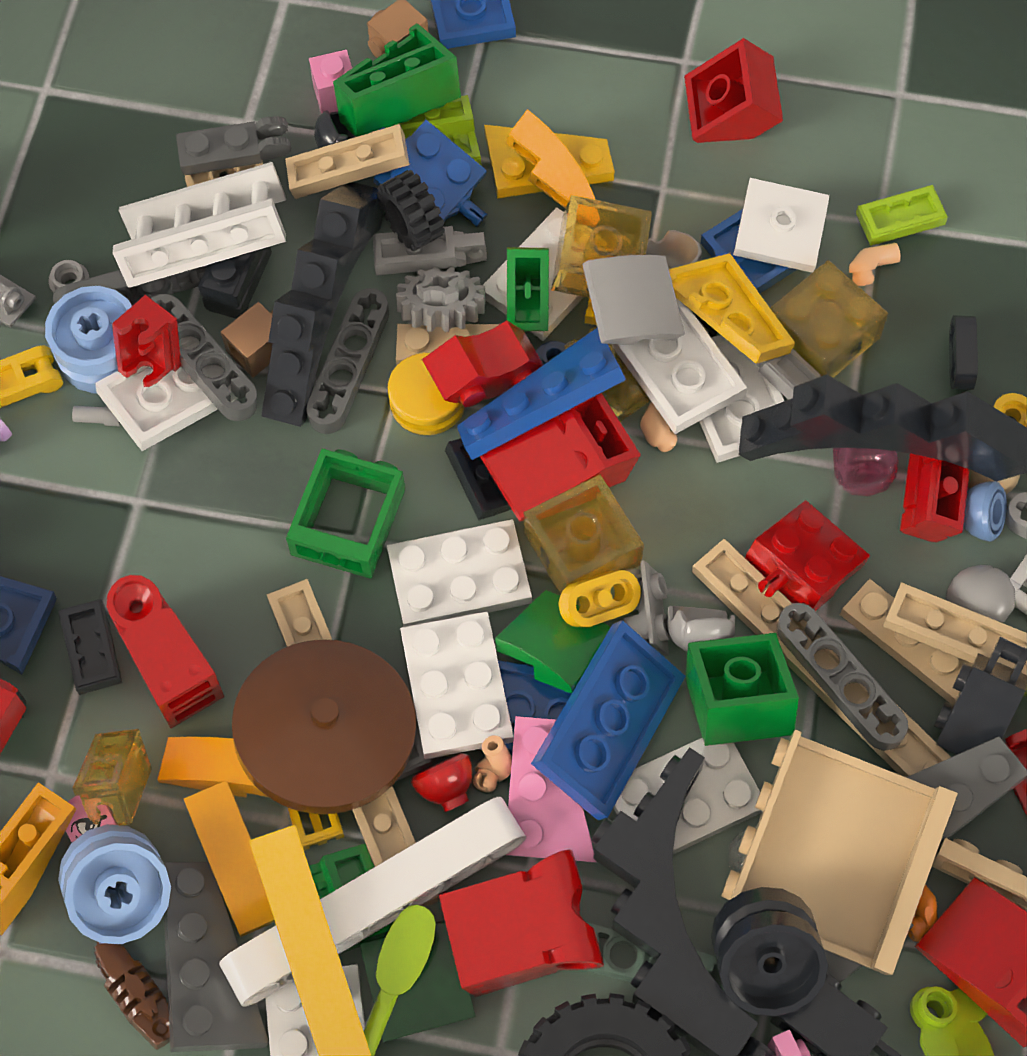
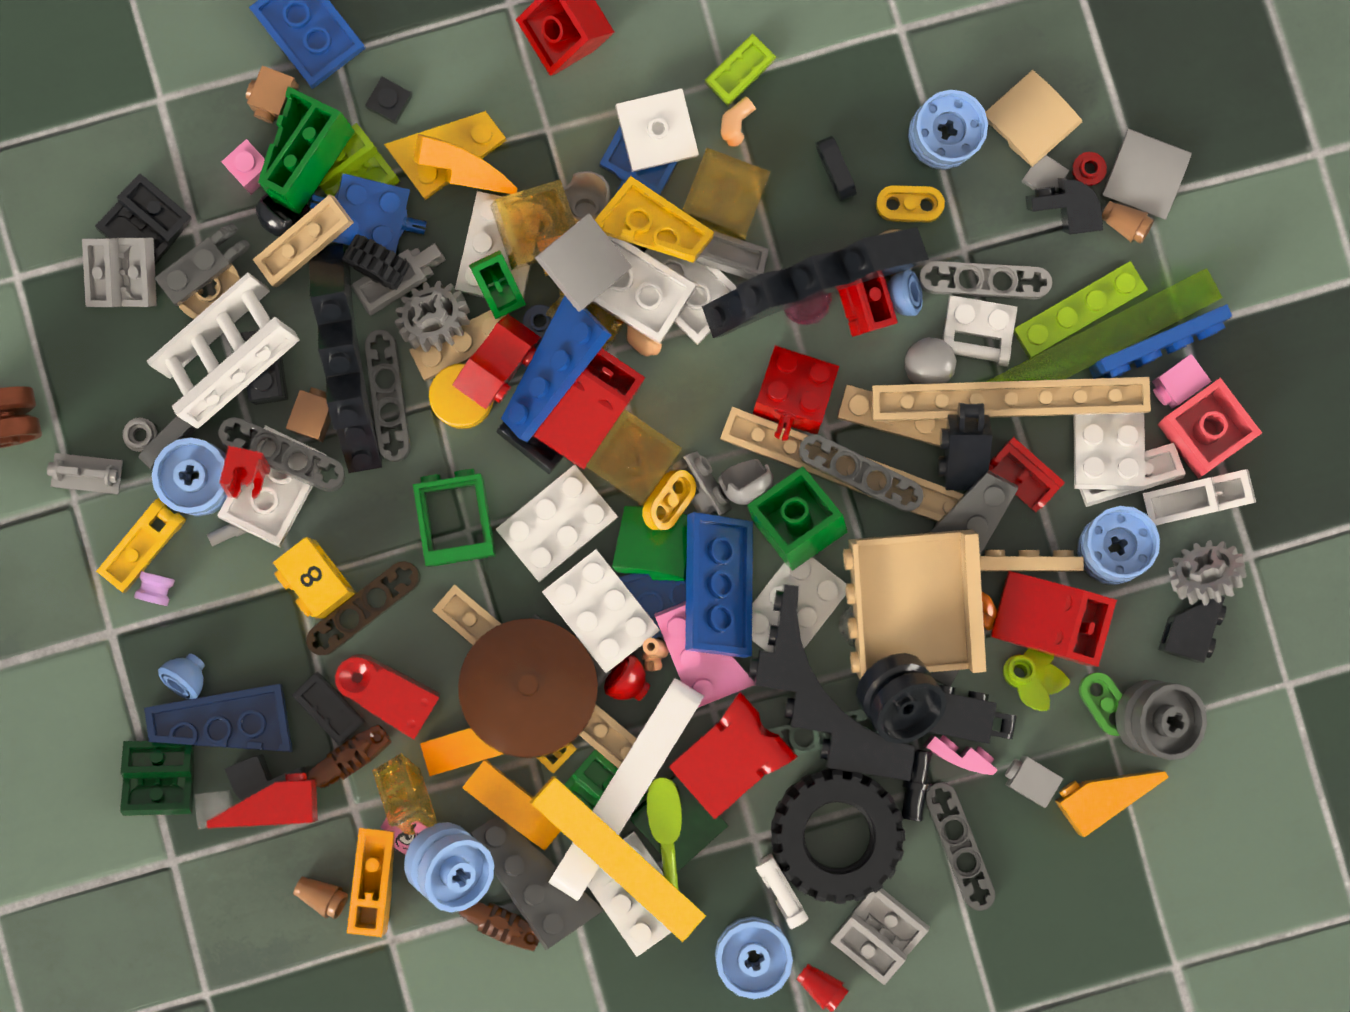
camera: 30 degrees left, 20 degrees up
none -> light grey slope [82,238,157,307]
none -> black slope [95,173,192,265]
none -> yellow brick [272,537,357,619]
none -> dark brown beam [306,561,420,656]
none -> reddish brown hinge [307,724,392,789]
none -> black plate [365,76,413,124]

